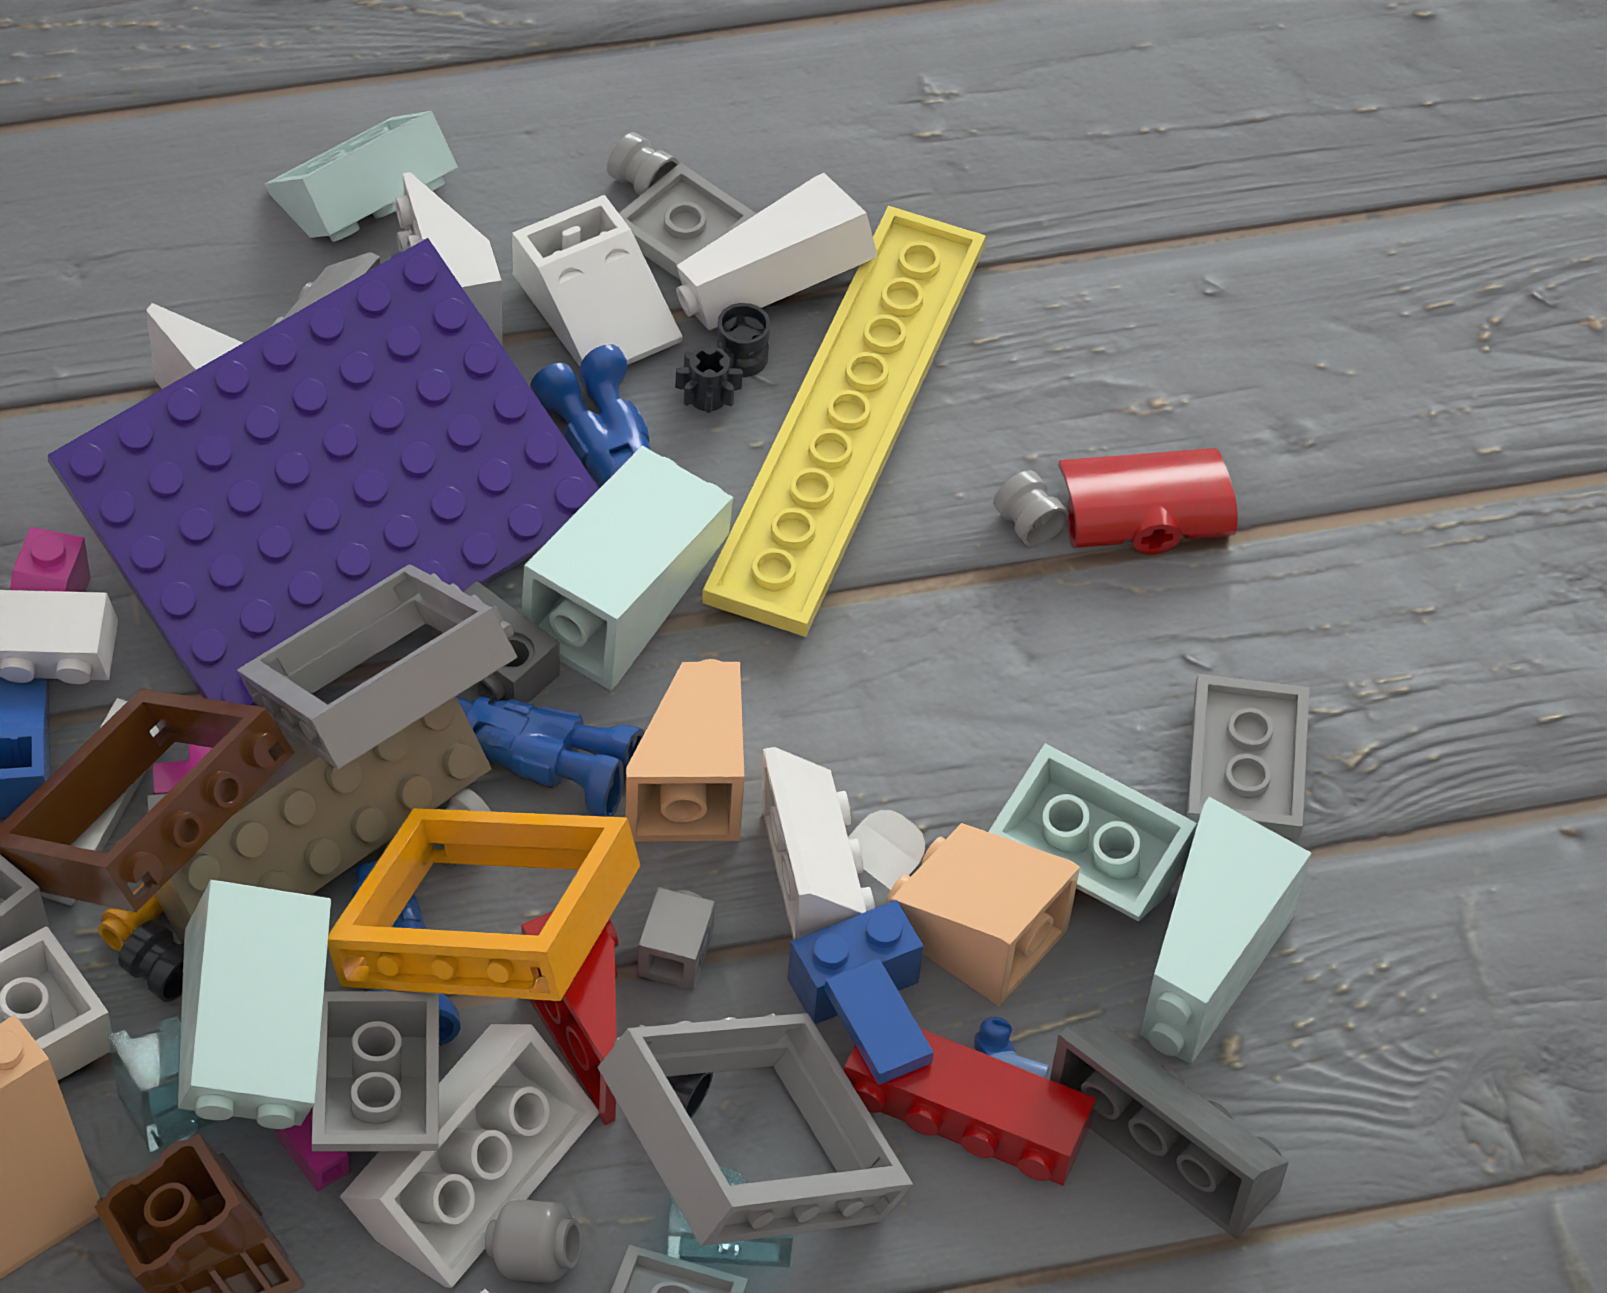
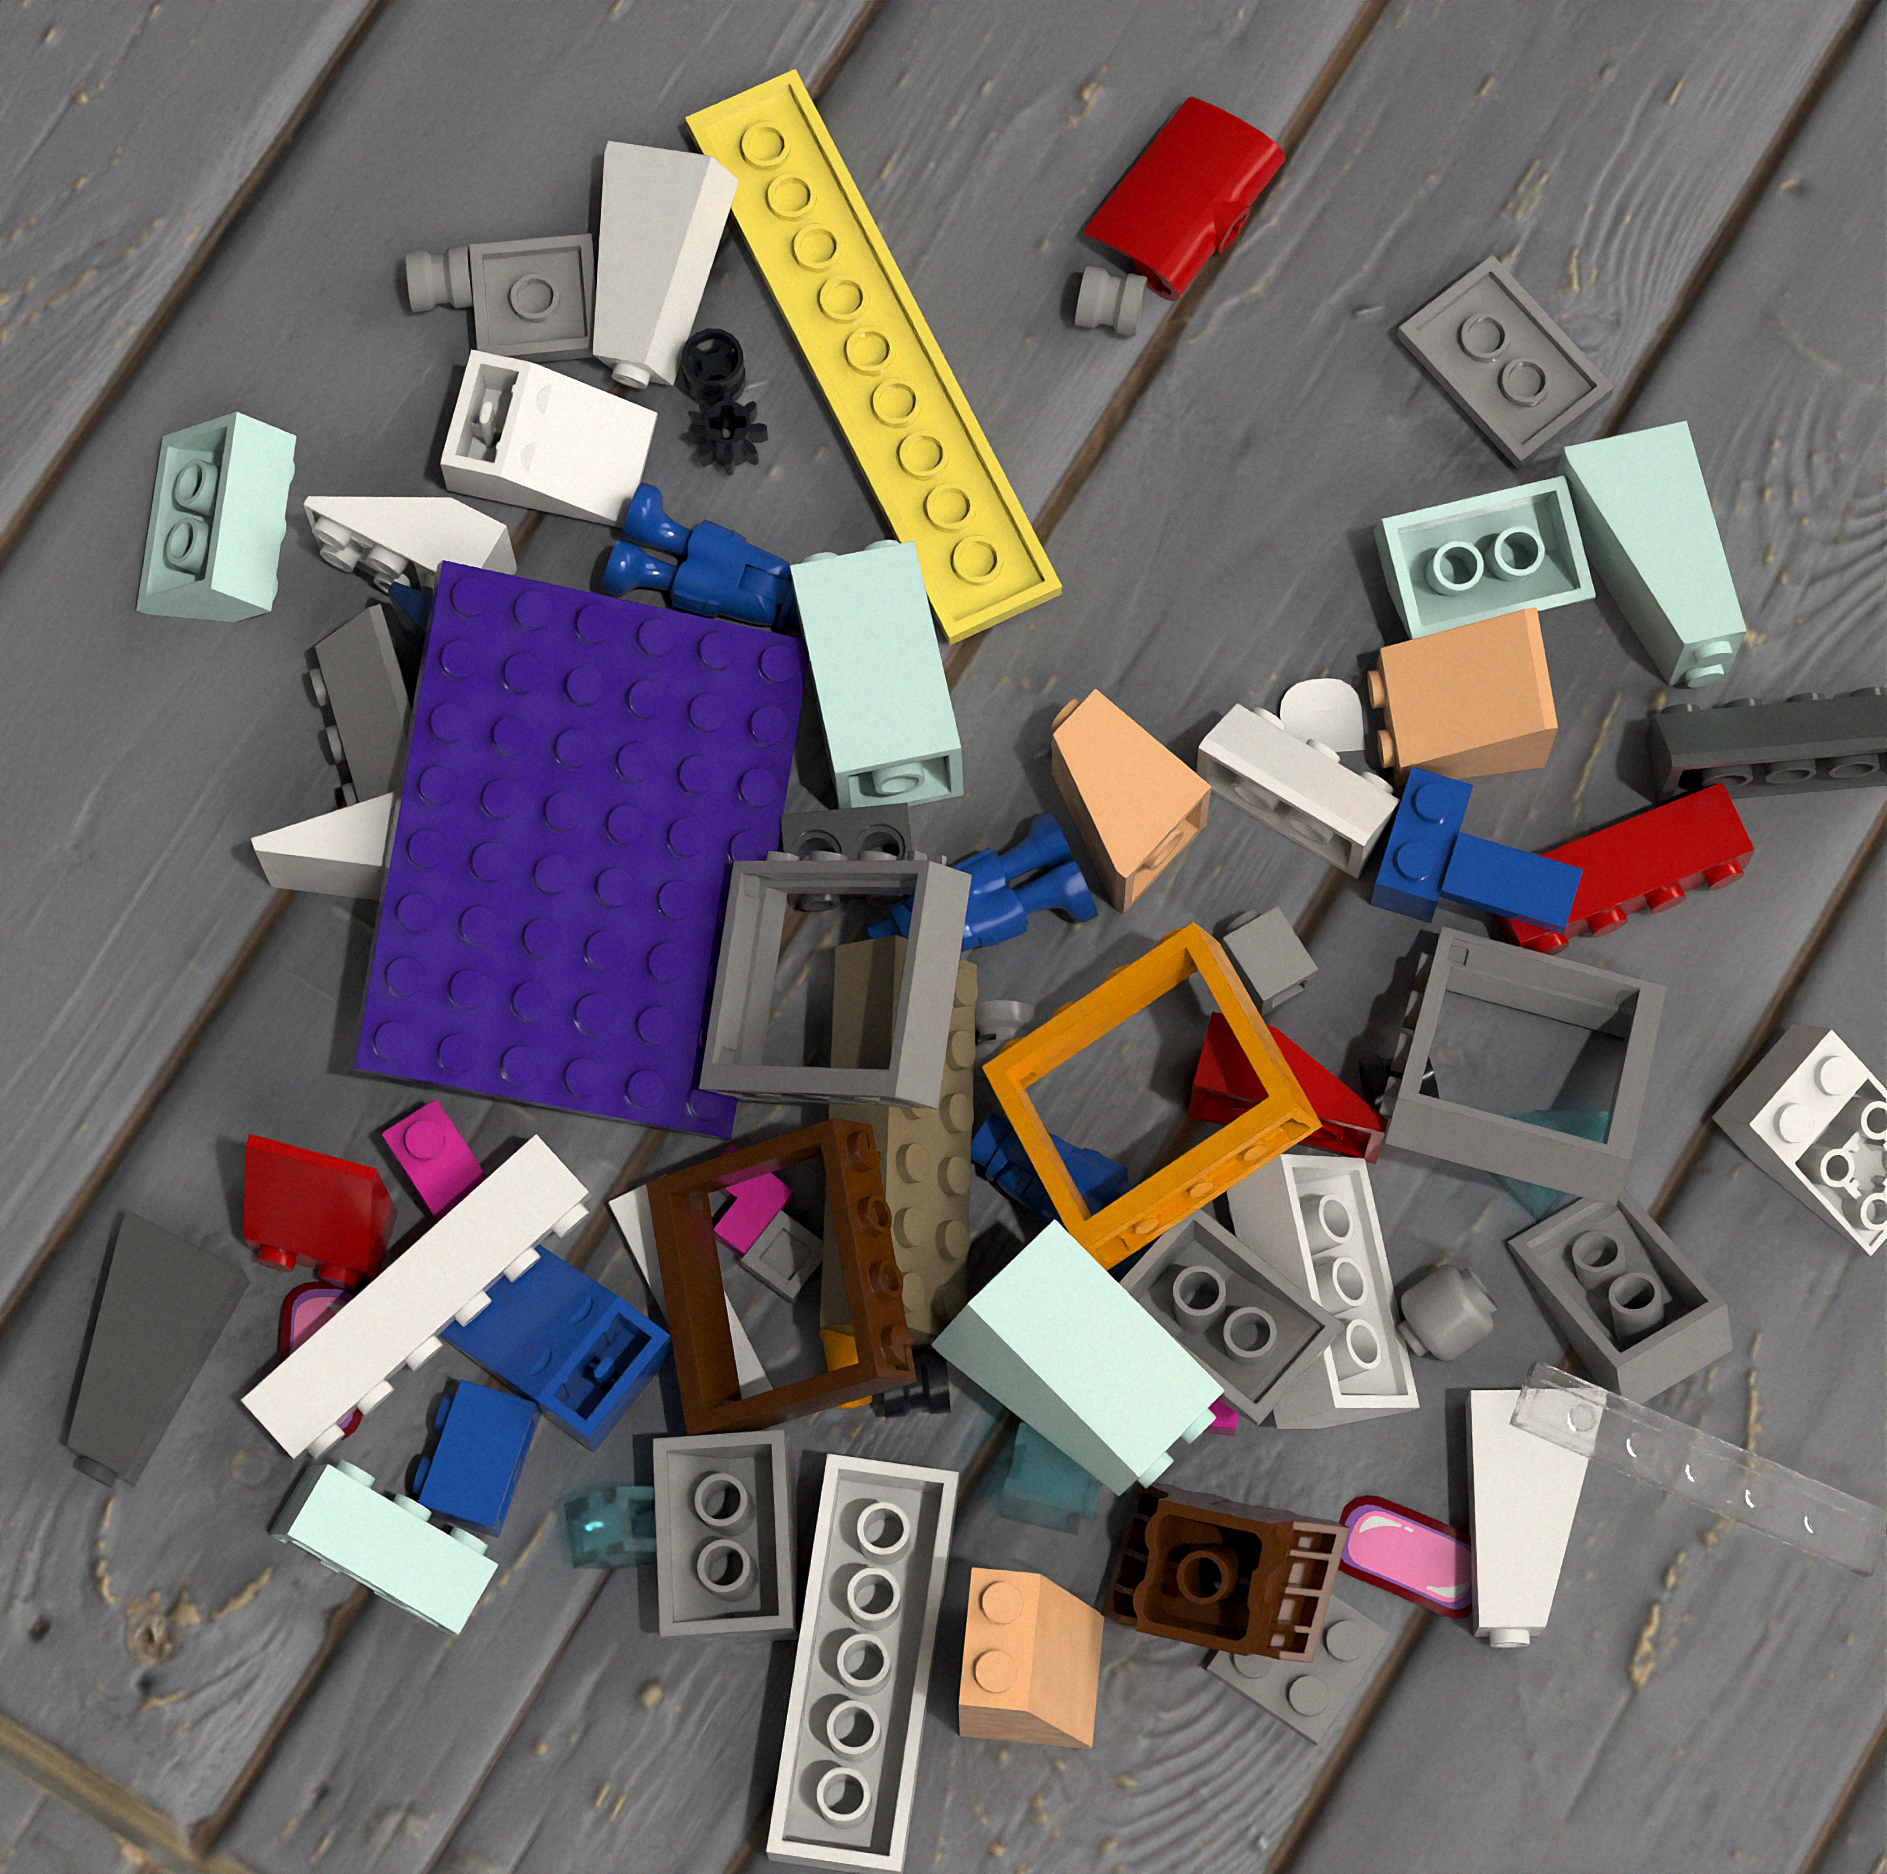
camera: 40 degrees left, 20 degrees up
blue arm [974,1017,1049,1078] -> none

